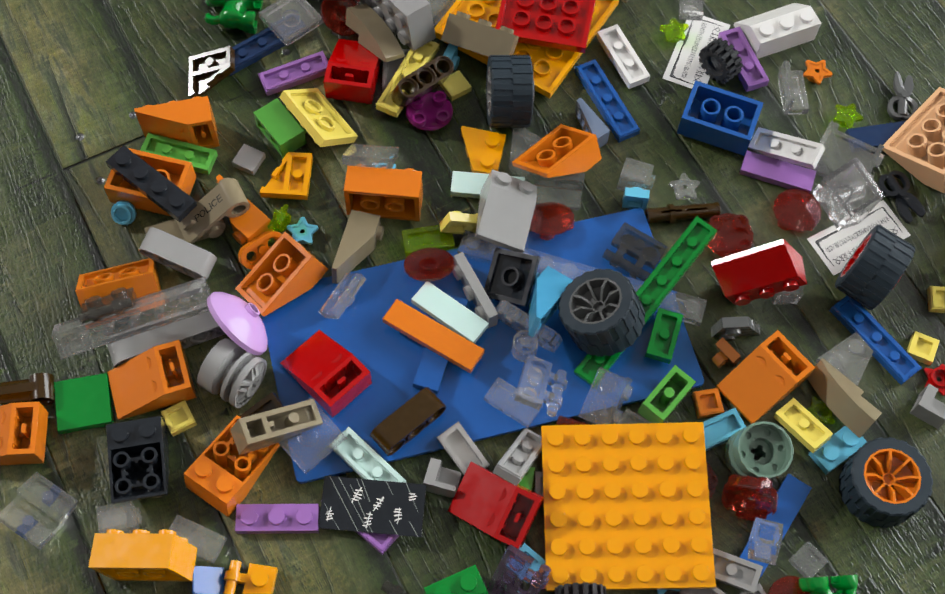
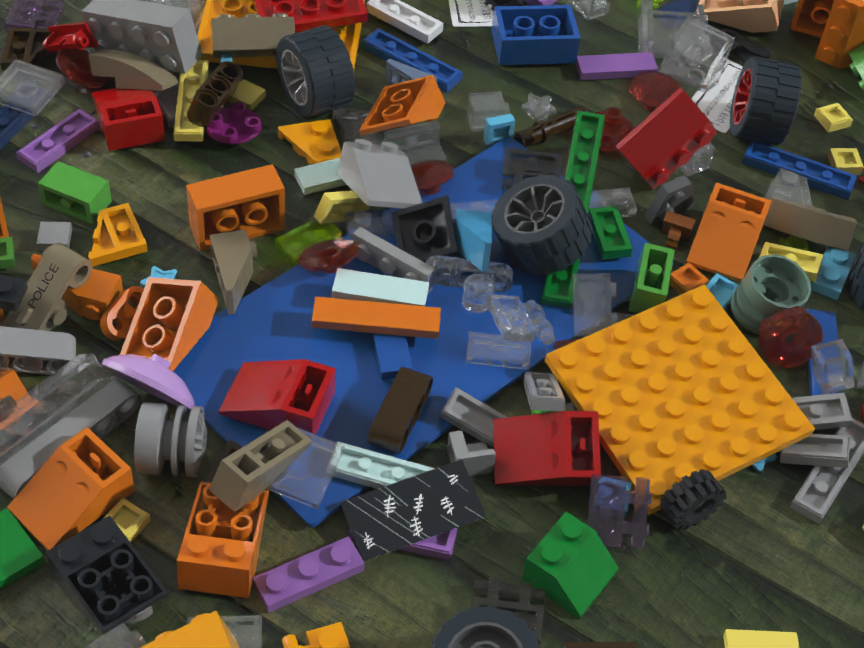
camera: 30 degrees left, 15 degrees down
clear neon green plate [267,204,292,232] -> none
light yellow plate [279,88,358,147] -> none
clear plate [319,273,366,319] -> none
clear tile [342,143,399,169] -> none
white plate [748,127,825,169] -> none

